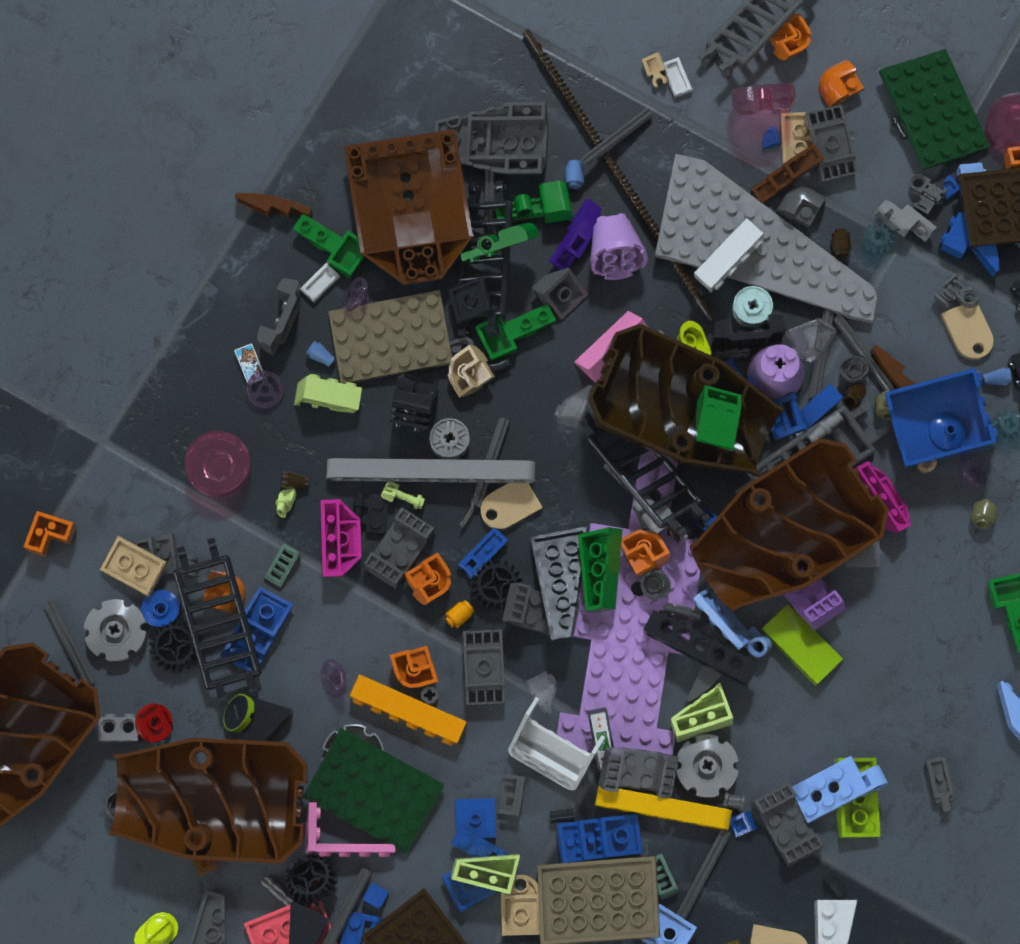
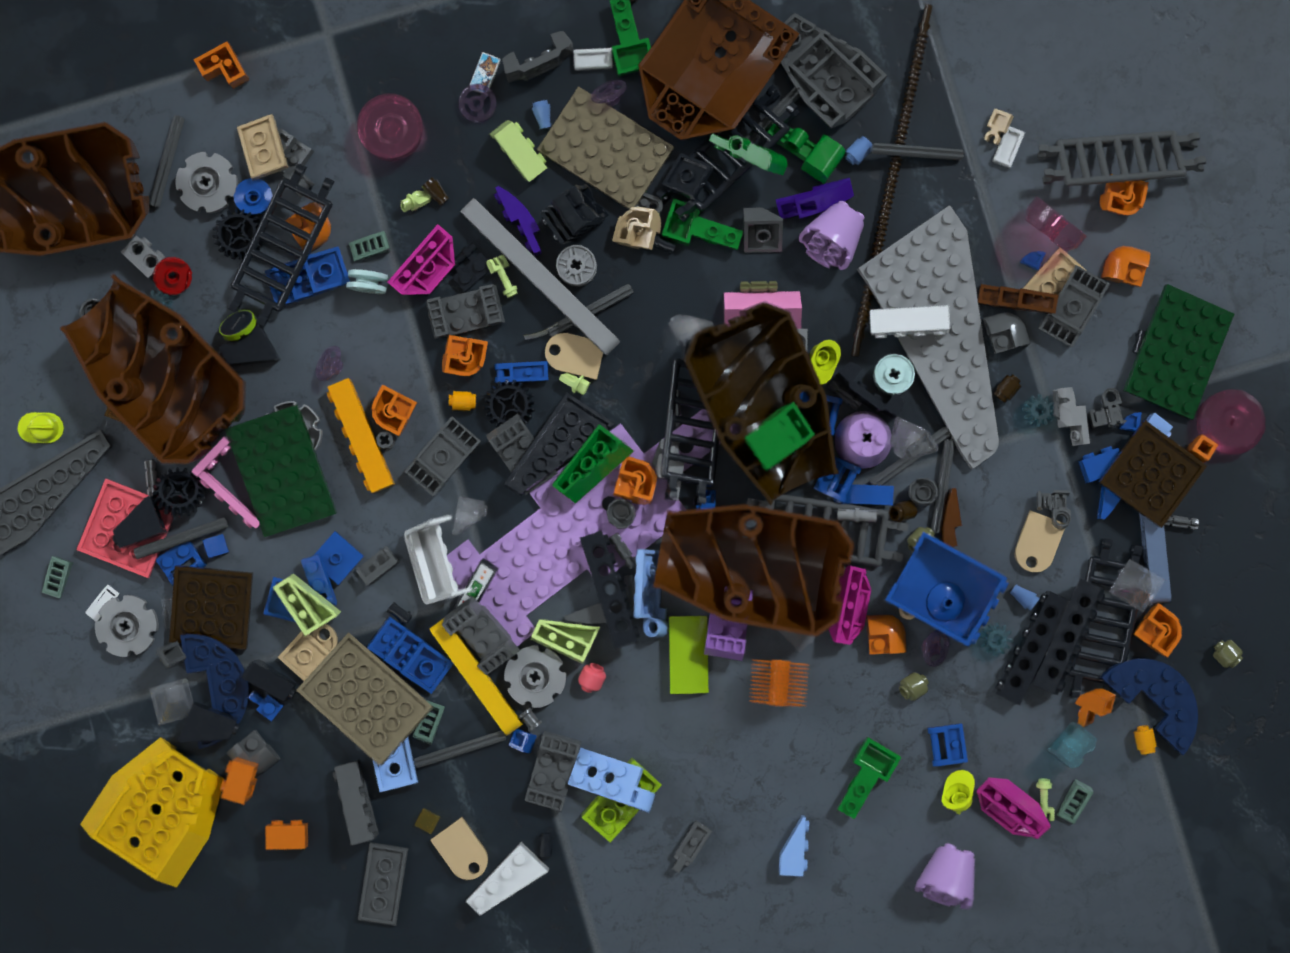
camera: 45 degrees right, 10 degrees up
none -> light aqua wheel [346,270,388,294]
none -> dark purple slope [494,186,542,256]
none -> yellowish green piece [559,373,590,395]
none -> coral head [578,663,606,693]
none -> olive axle [740,281,778,292]
none -> orange piece [749,660,810,707]
none -> orange brick [866,614,907,654]

